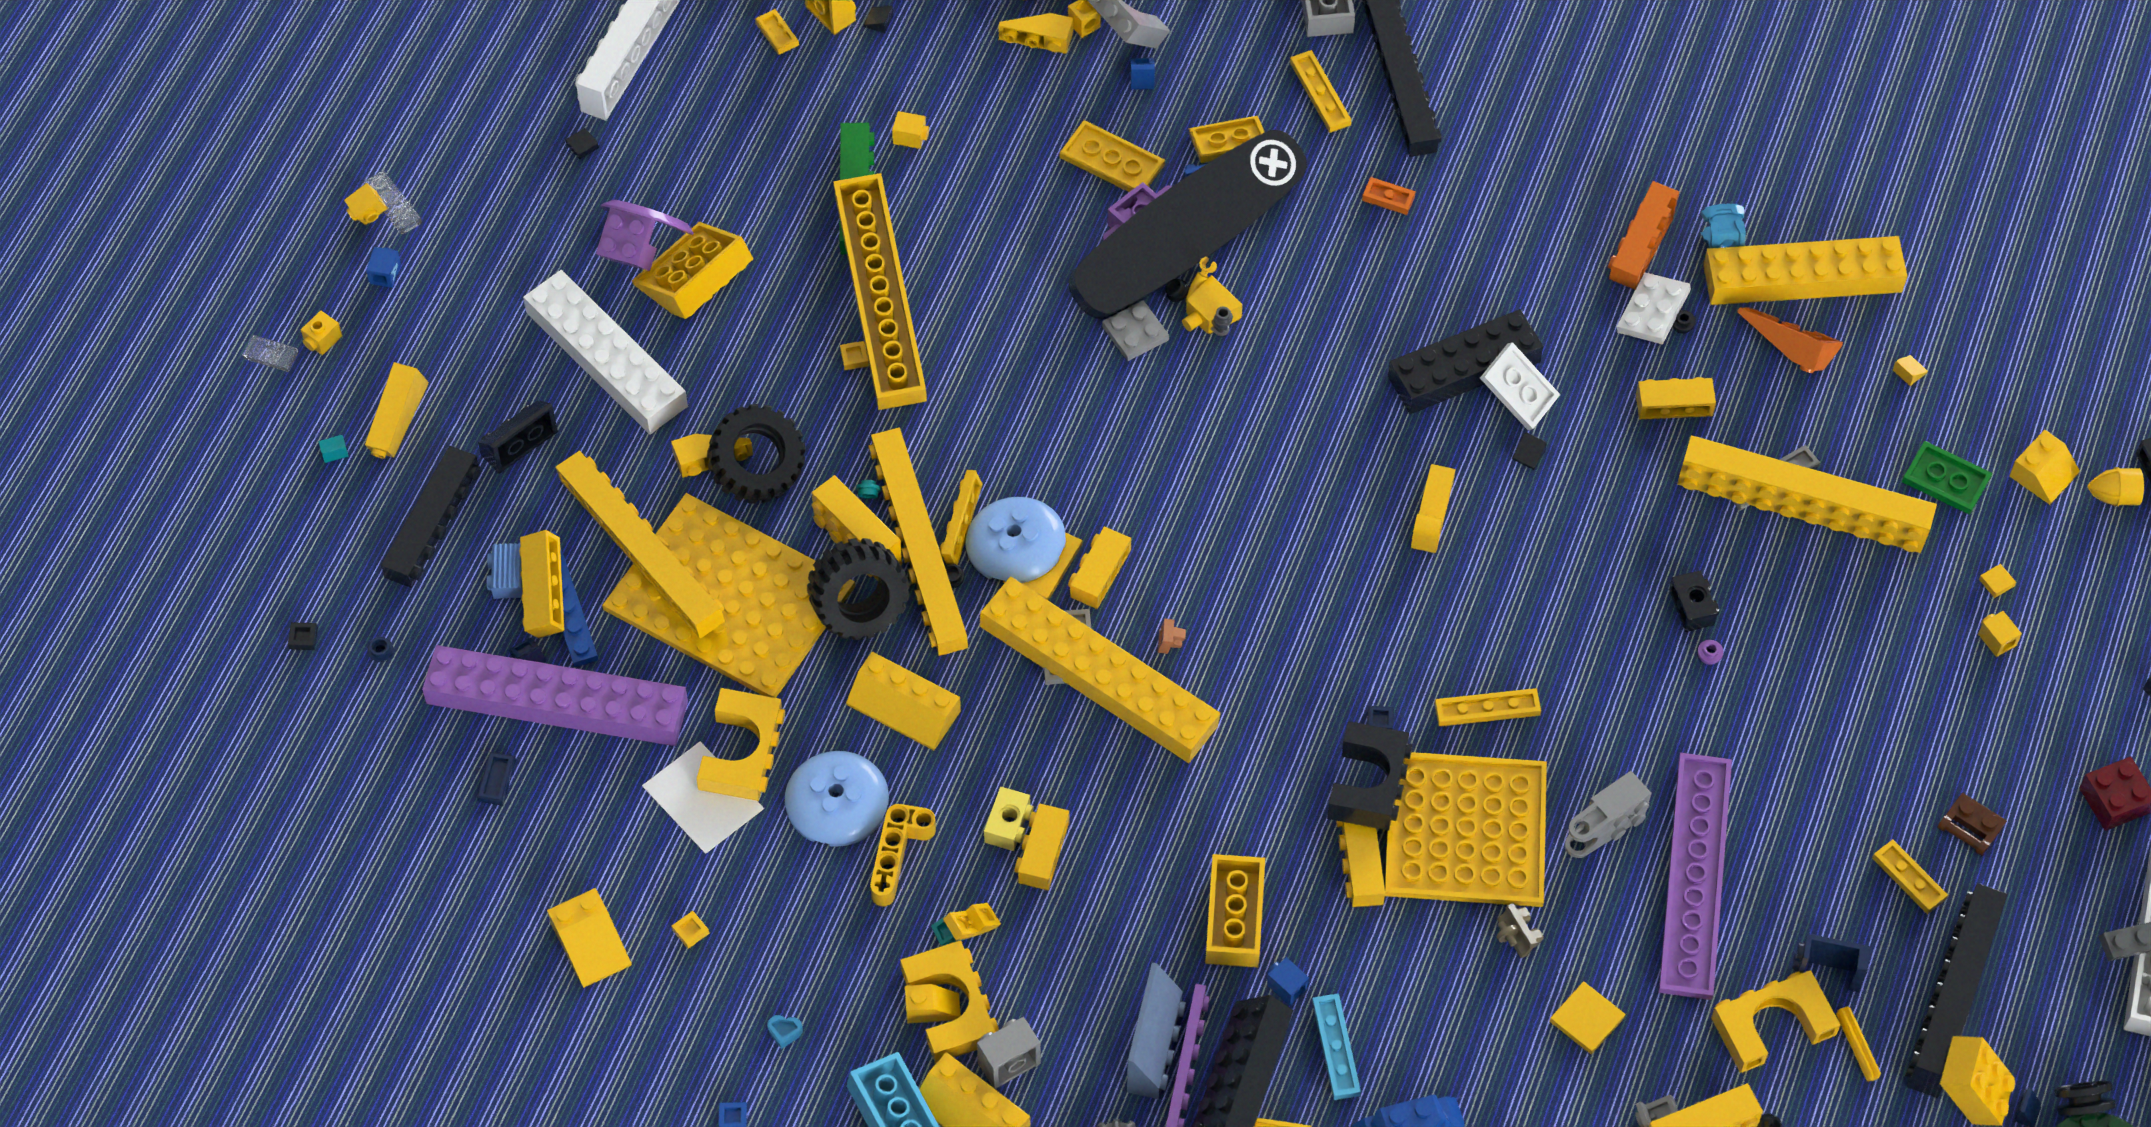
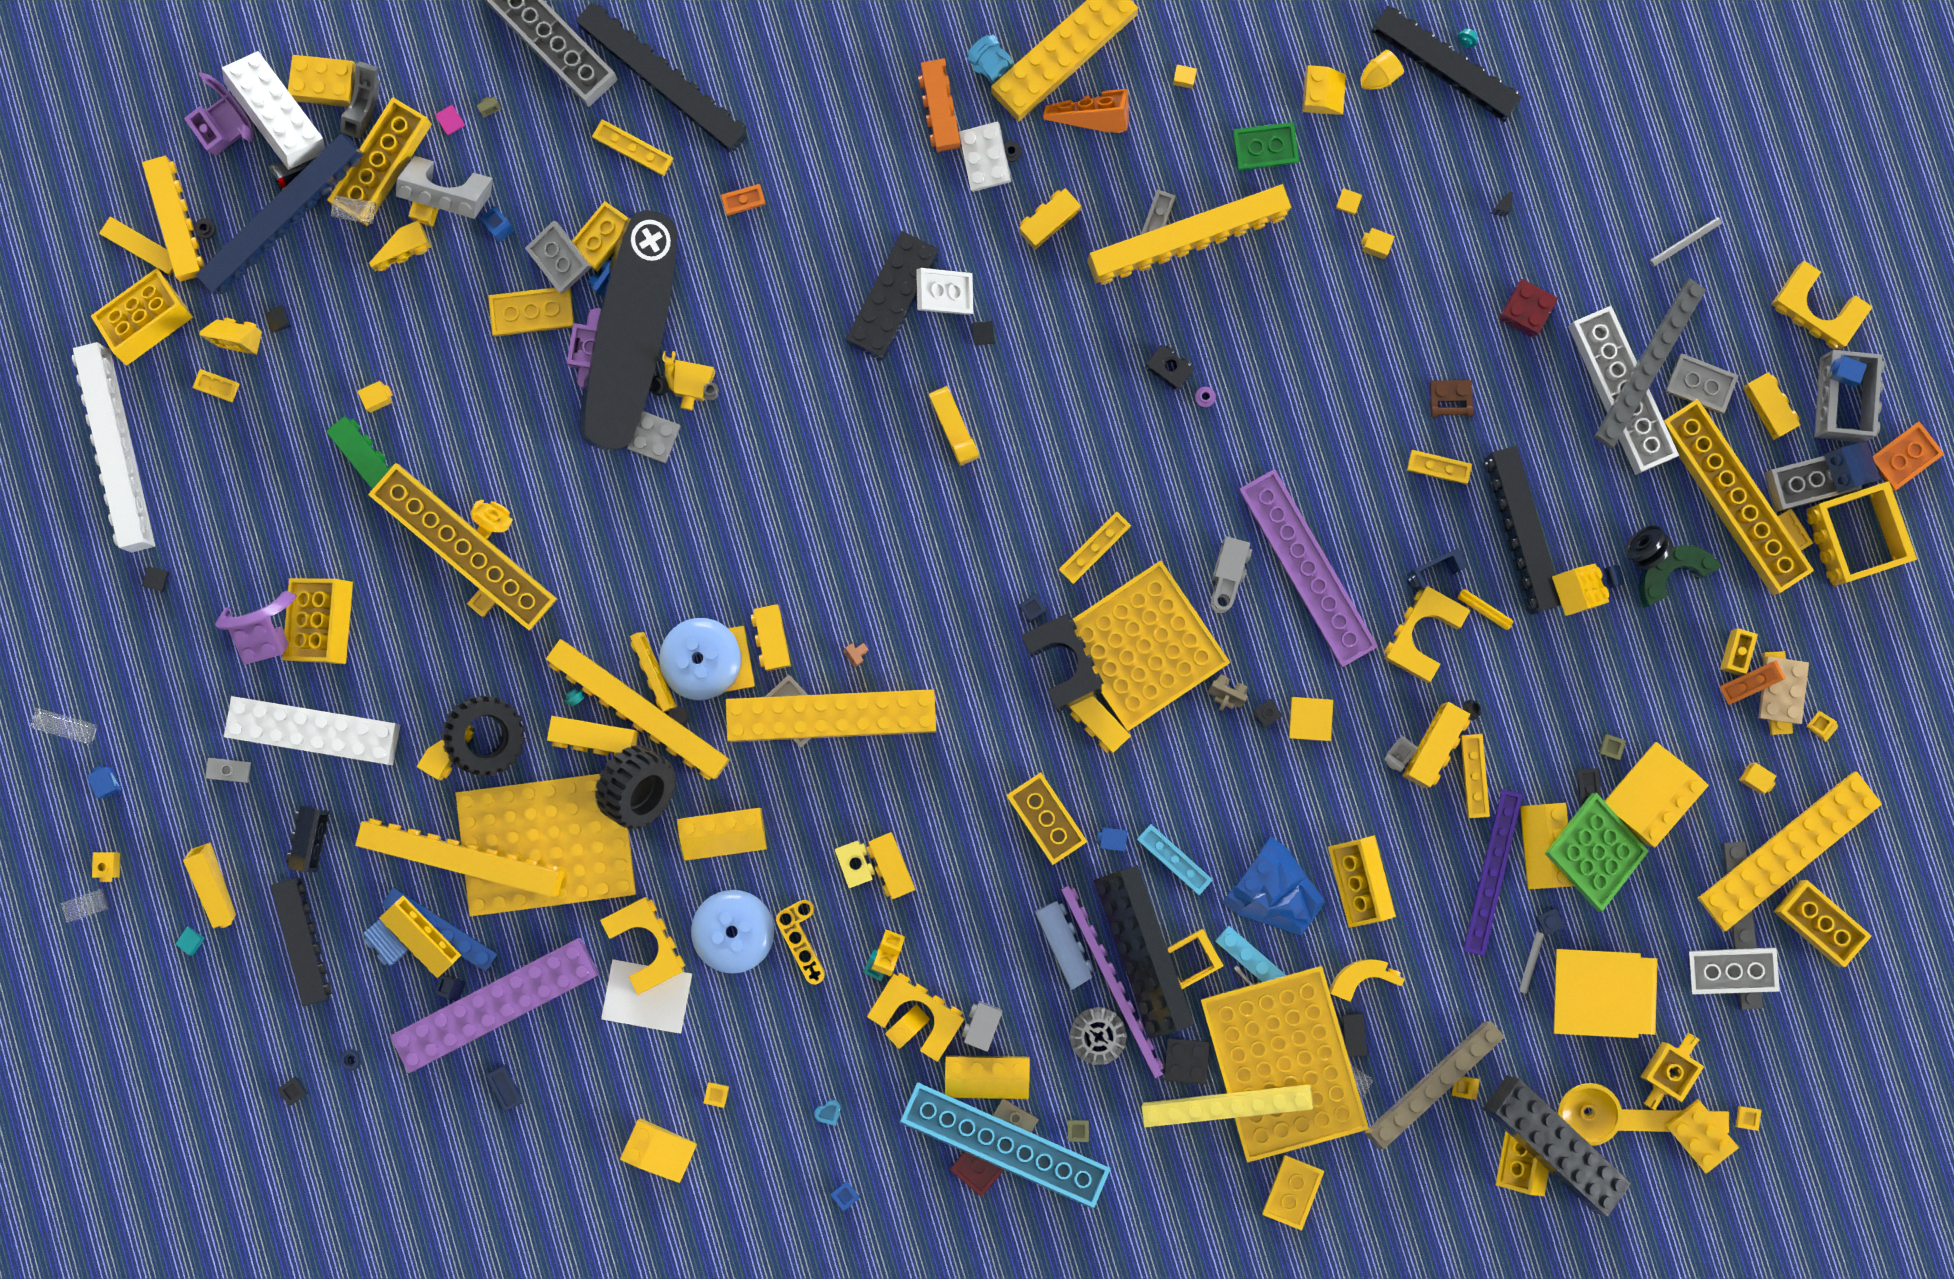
camera: 40 degrees left, 25 degrees up
yellow brick [344,183,388,225] -> none
none -> light grey plate [205,758,251,783]
none -> yellow tile [471,500,513,539]
none -> light grey plate [525,221,592,294]
none -> black brick [1251,699,1282,729]

